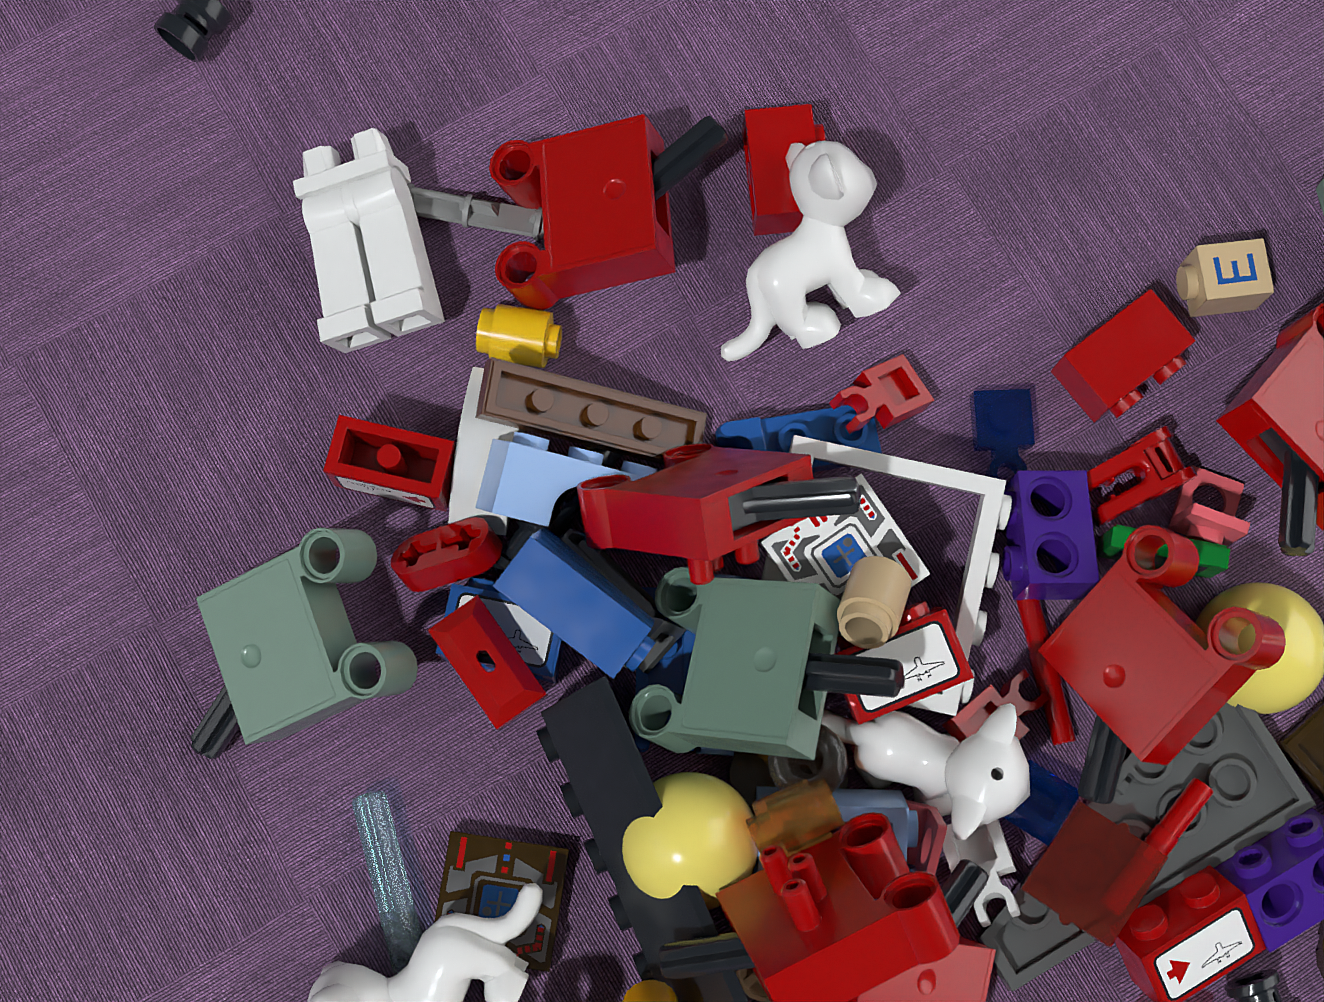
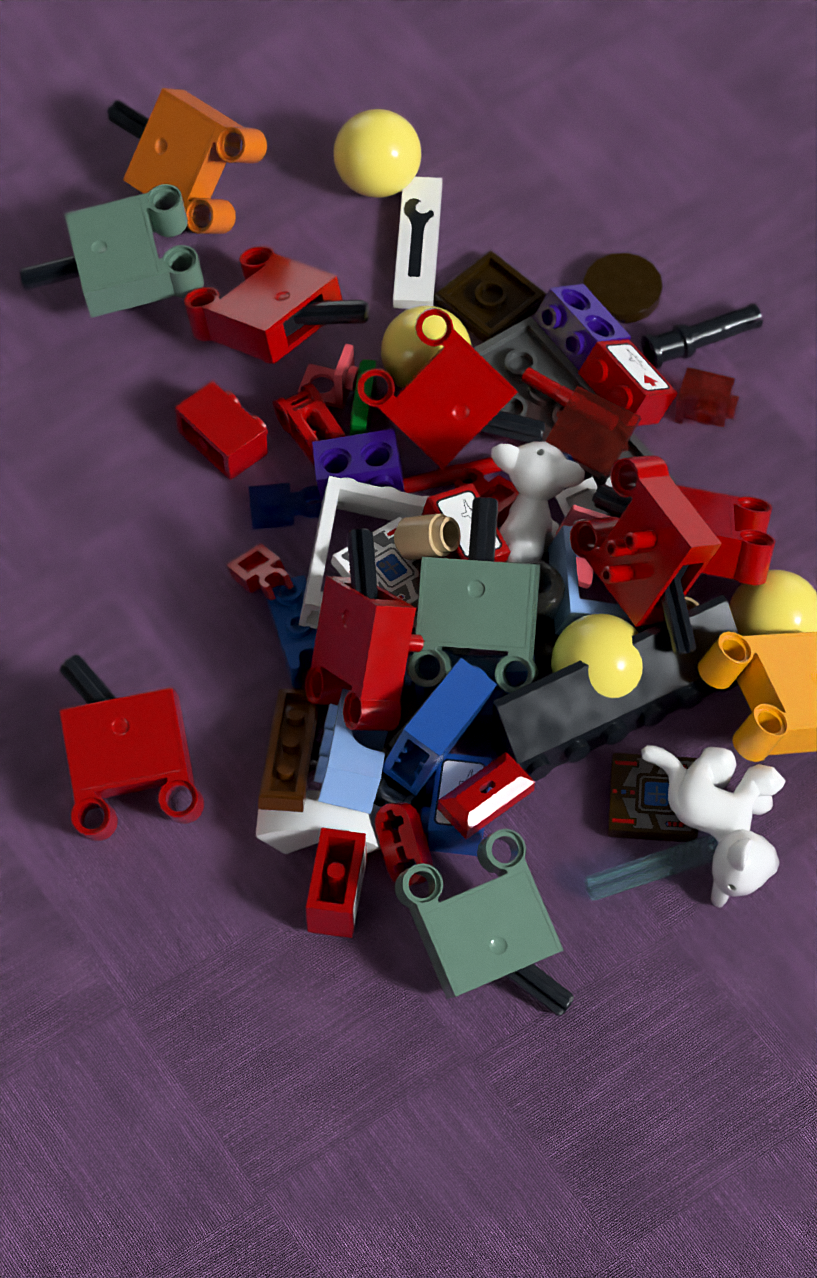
camera: 90 degrees left, 20 degrees down
white hips [293,128,445,353] -> none
light grey piece [407,183,544,241] -> none
yellow brick [476,304,562,369] -> none
white animal [721,141,901,361] -> none
red brick [741,104,826,236] -> none
clear orange brick [746,777,845,857] -> none
tan brick [1176,238,1274,317] -> none

